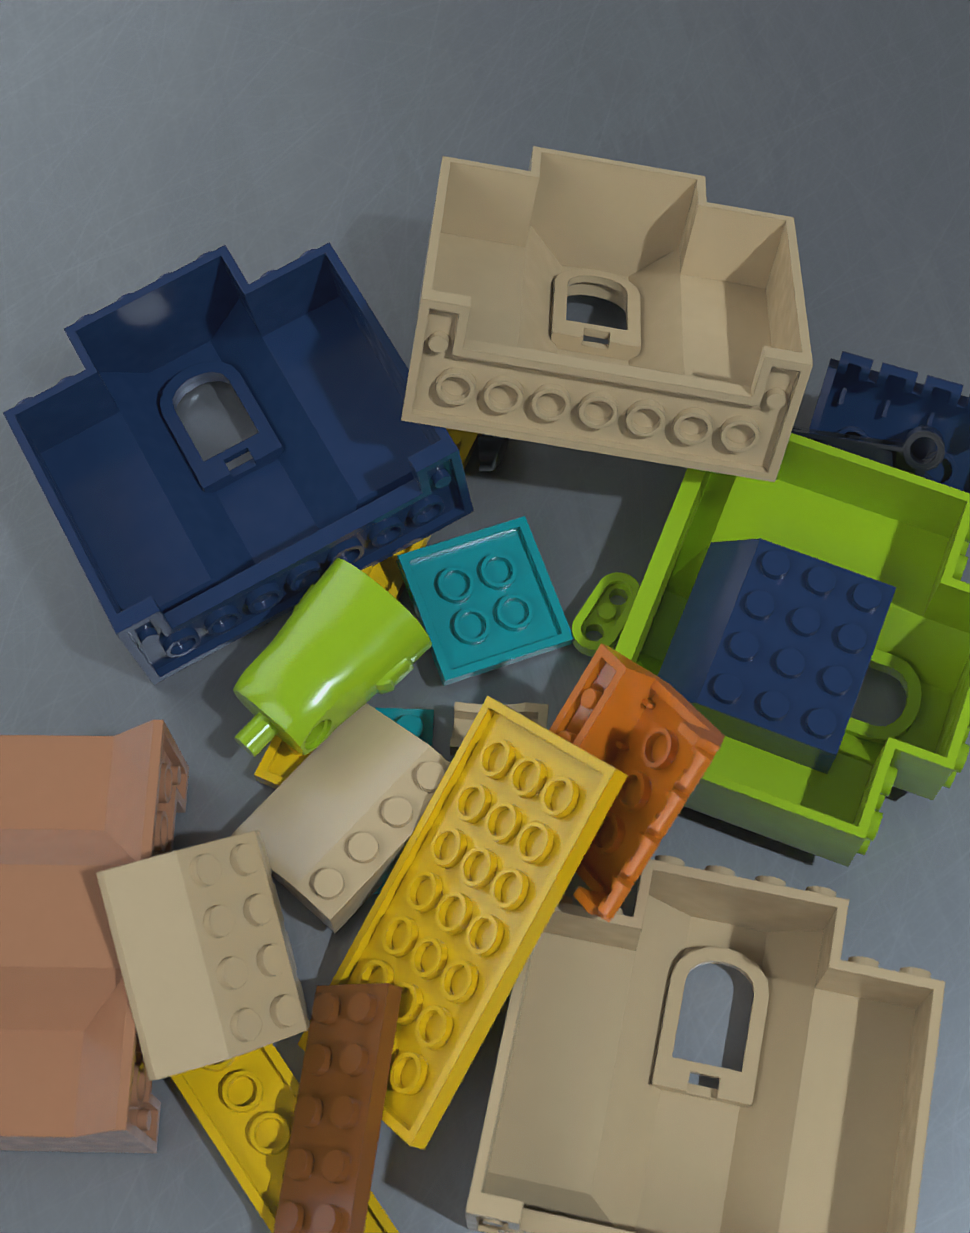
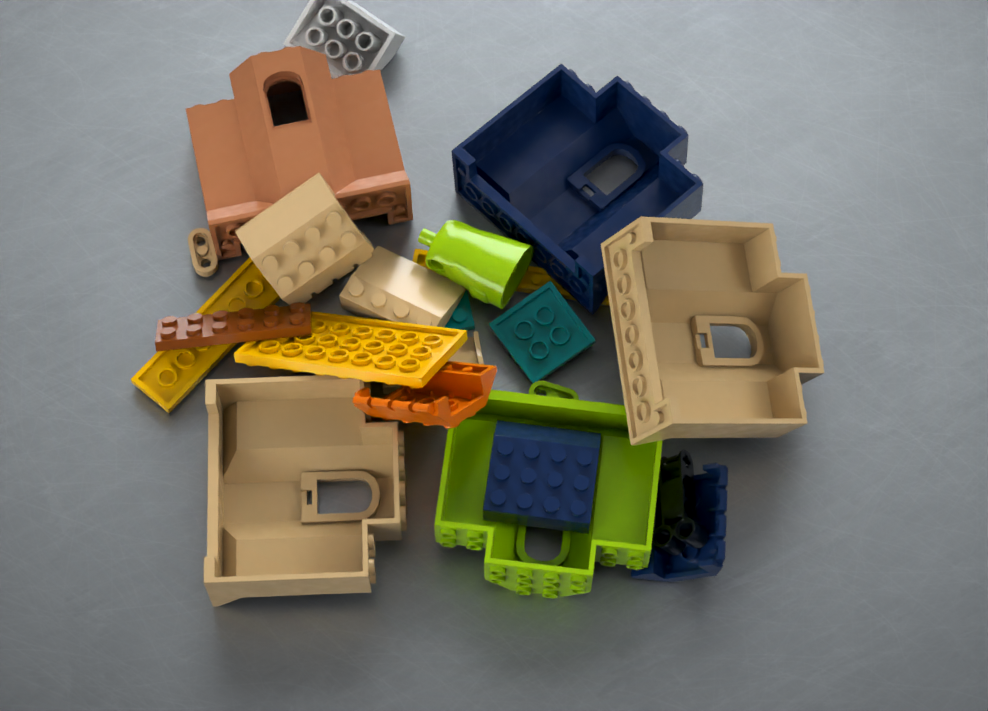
camera: 75 degrees right, 0 degrees up
none -> tan plate [188,228,219,277]

